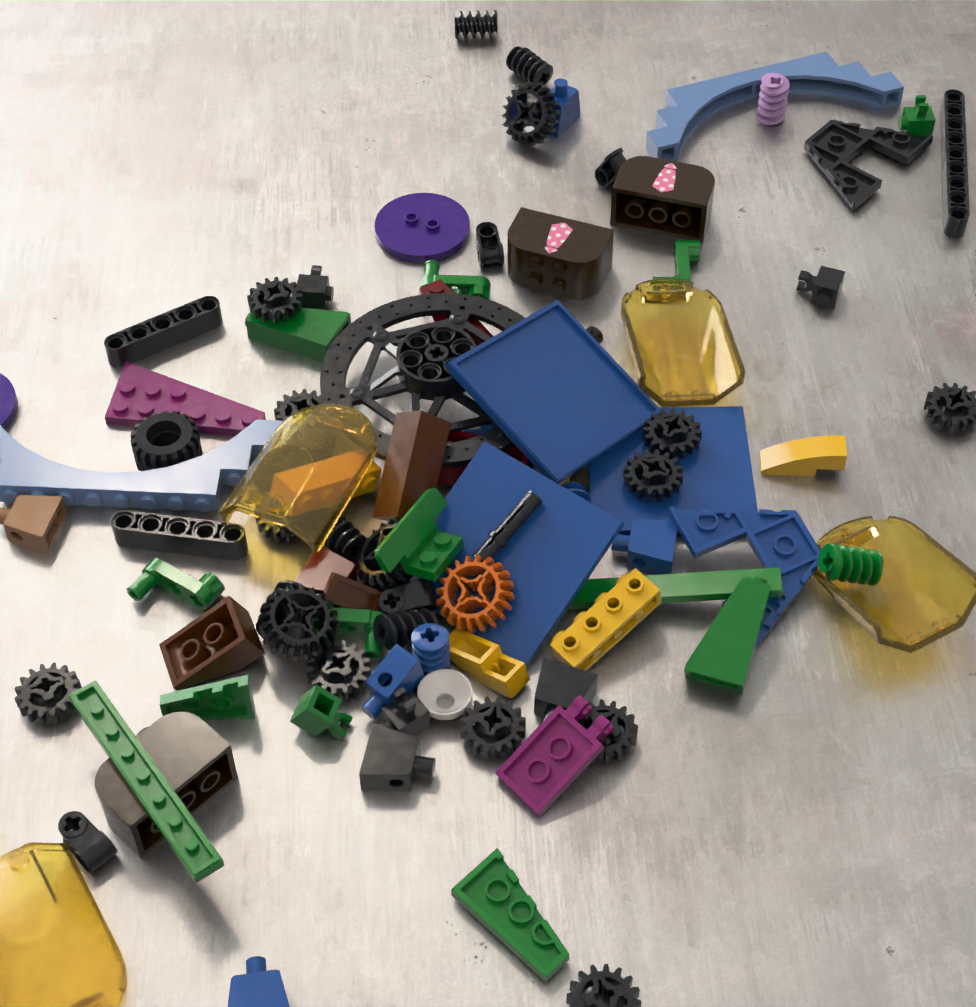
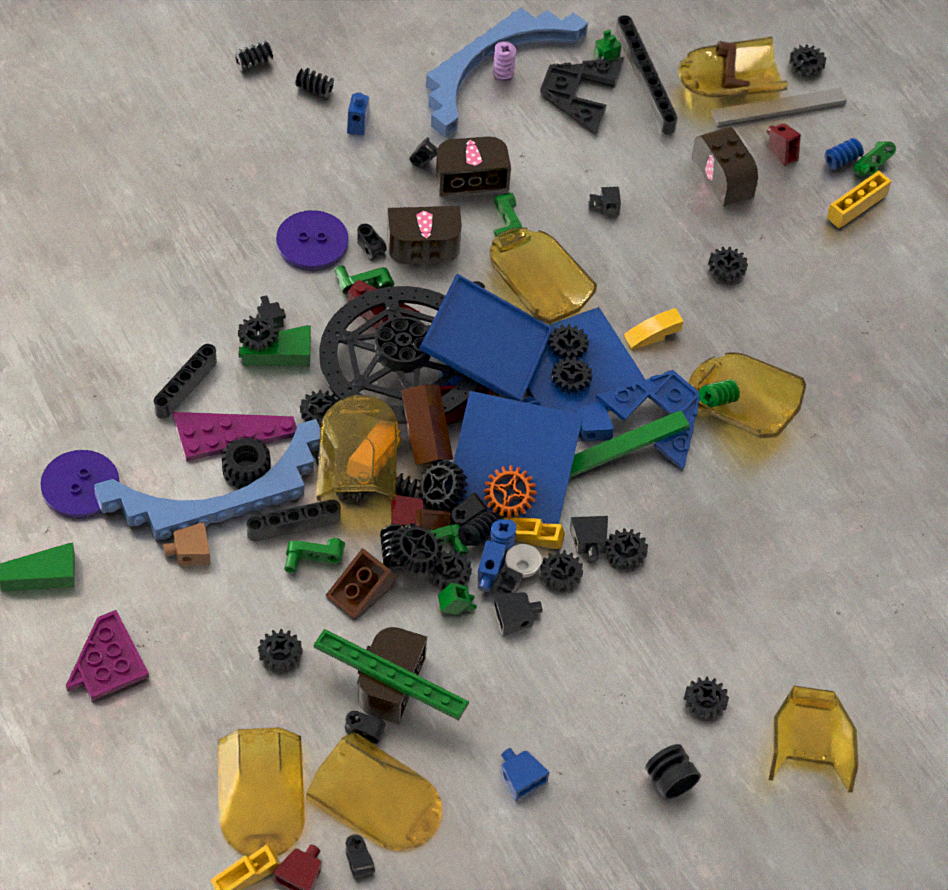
camera: 30 degrees left, 5 degrees up
green wing [159,675,255,721] -> none
green plate [375,488,464,582] -> none
green wing [451,848,569,982] -> none
black pin [472,490,543,563] -> none
magenta tile [495,695,615,817] -> none
black gear [501,82,561,146] -> none
yellow brick [550,568,662,671] -> none
green slope [684,576,771,693] -> none

